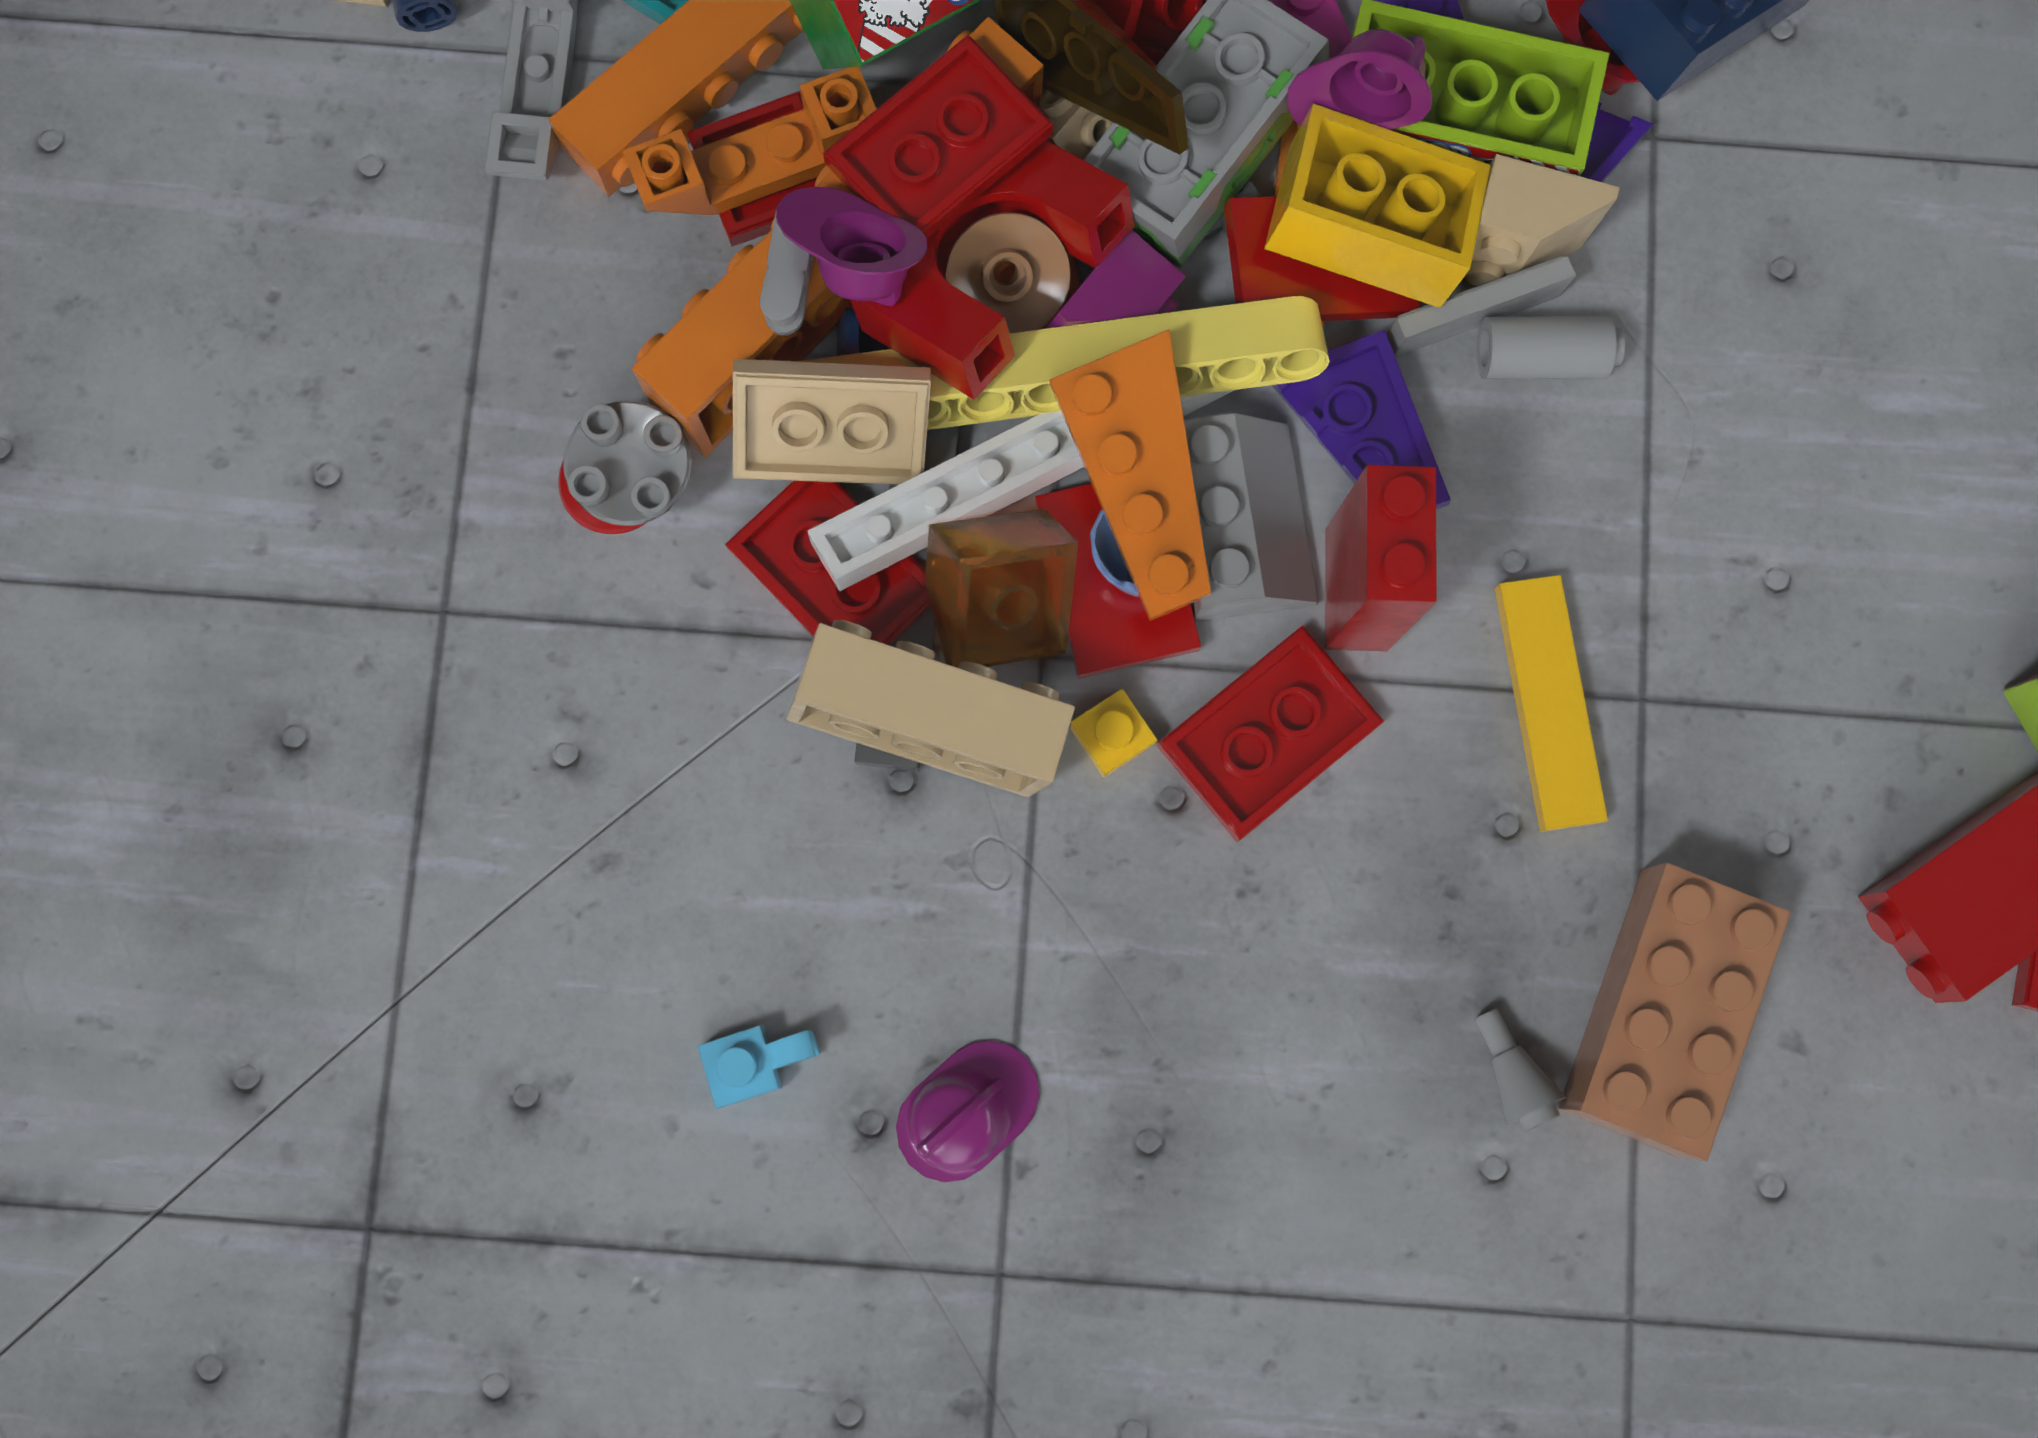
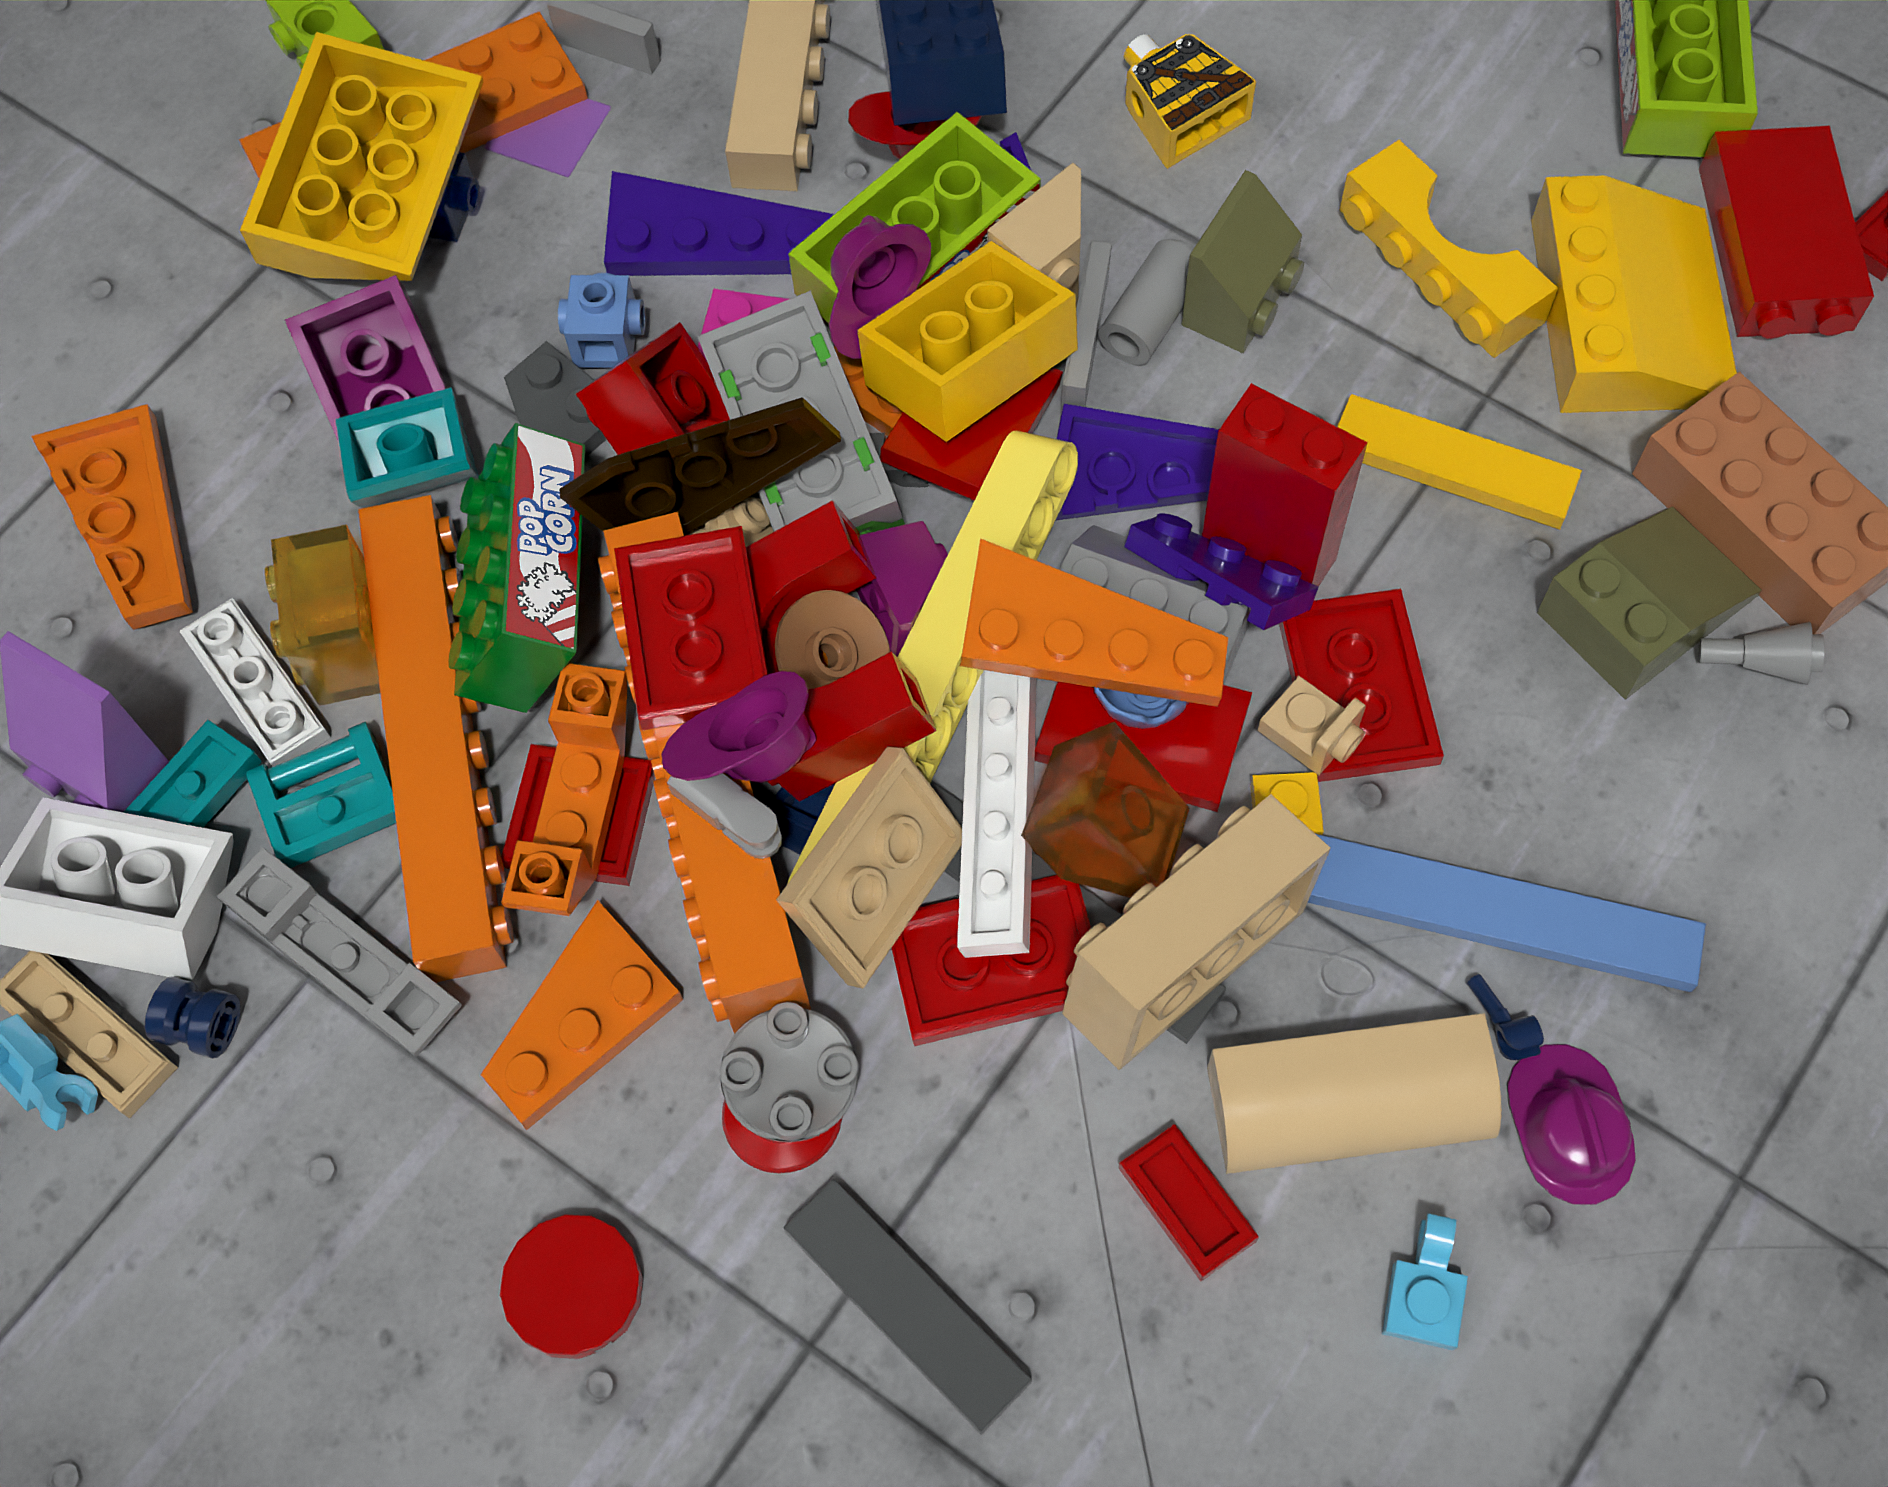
camera: 50 degrees left, 15 degrees down
none -> orange wing [480,900,683,1130]
none -> red tile [500,1214,643,1359]
none -> dark grey tile [783,1179,1032,1435]
none -> red tile [1118,1124,1259,1282]
none -> torso [1124,34,1256,169]
none -> dark purple wing [1124,513,1319,630]
none -> olive slope [1182,170,1304,353]
none -> tan brick [1207,1013,1501,1174]
none -> tan bracket [1257,676,1366,775]
none -> medium blue tile [1307,834,1706,992]
none -> yellow arch [1339,140,1558,358]
none -> dark blue hand [1467,974,1544,1060]
none -> yellow slope [1531,175,1737,413]
none -> olive slope [1537,507,1762,700]

